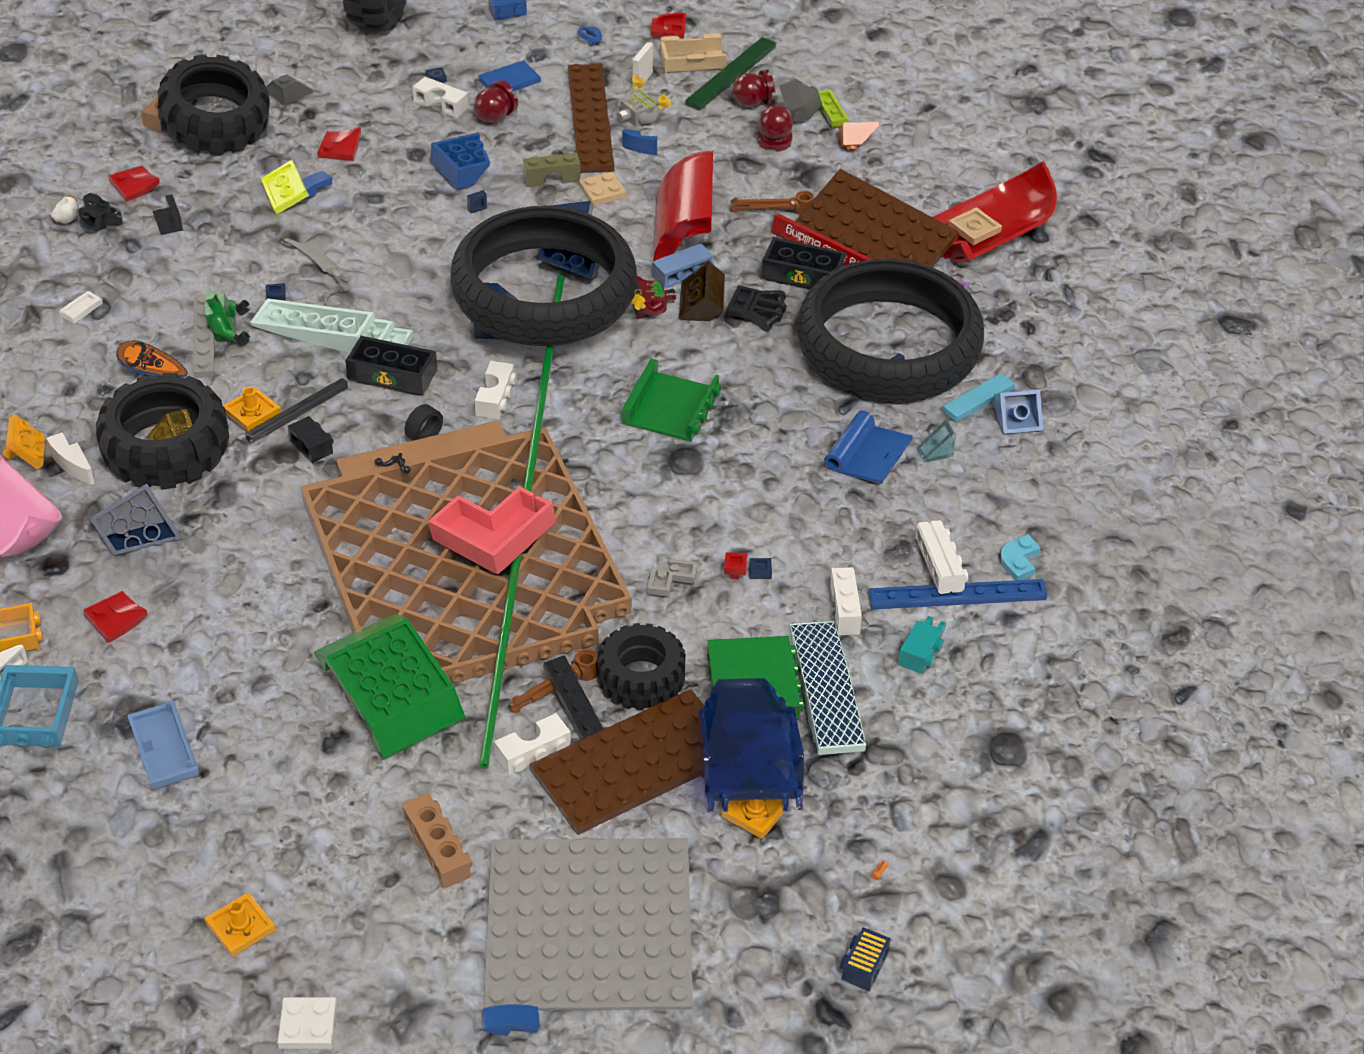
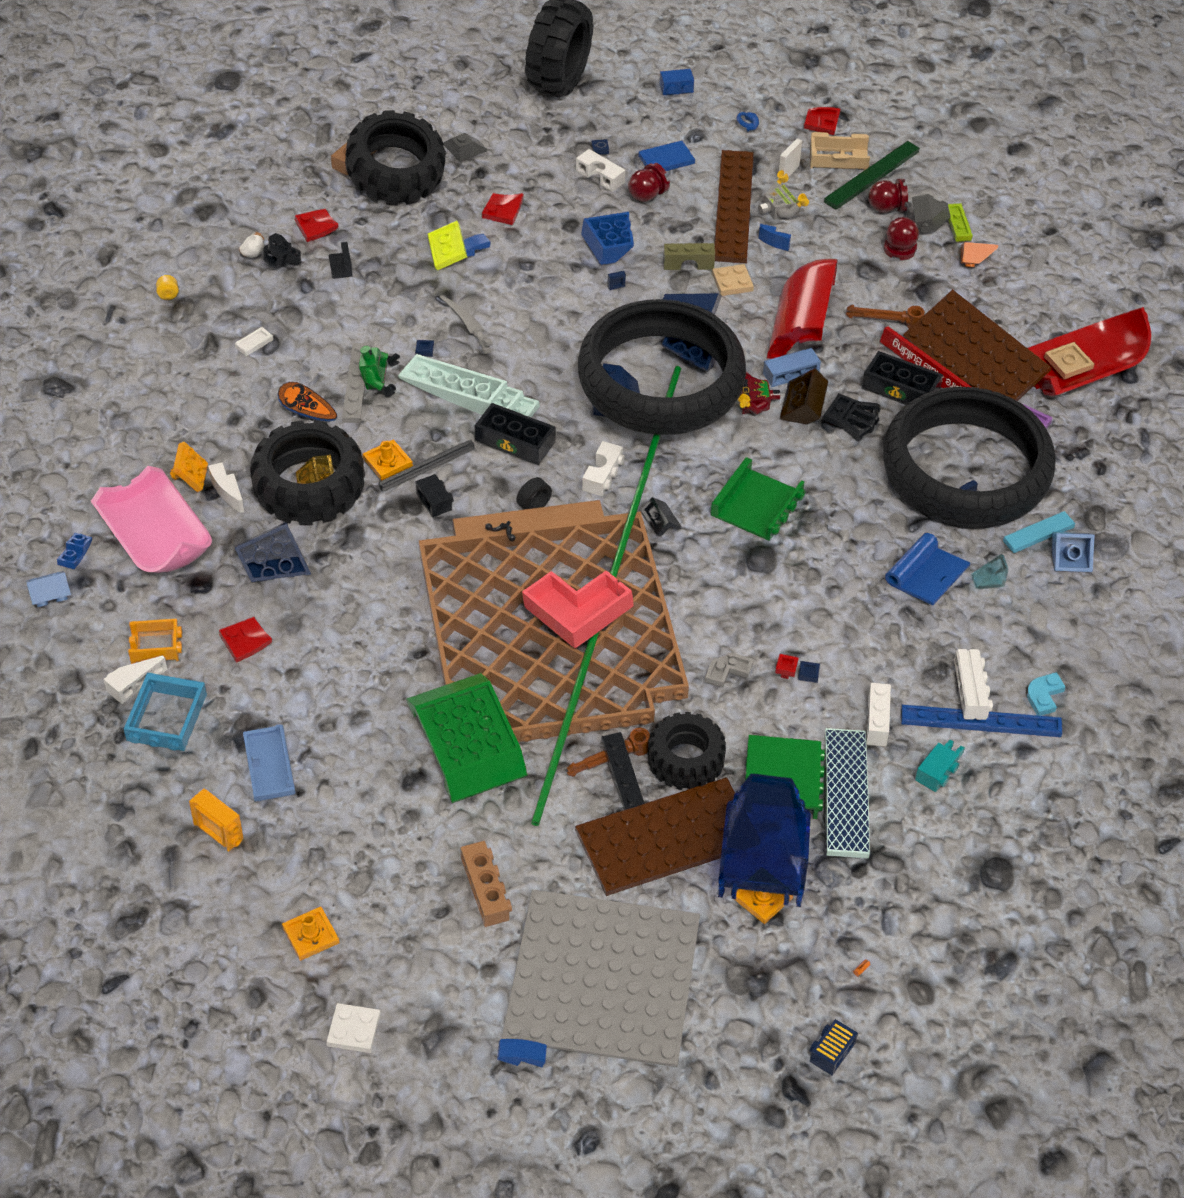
camera: 10 degrees right, 5 degrees up
white arch [494,713,571,775] -> none
none -> light orange window [189,788,244,852]
none -> black panel [640,497,682,536]

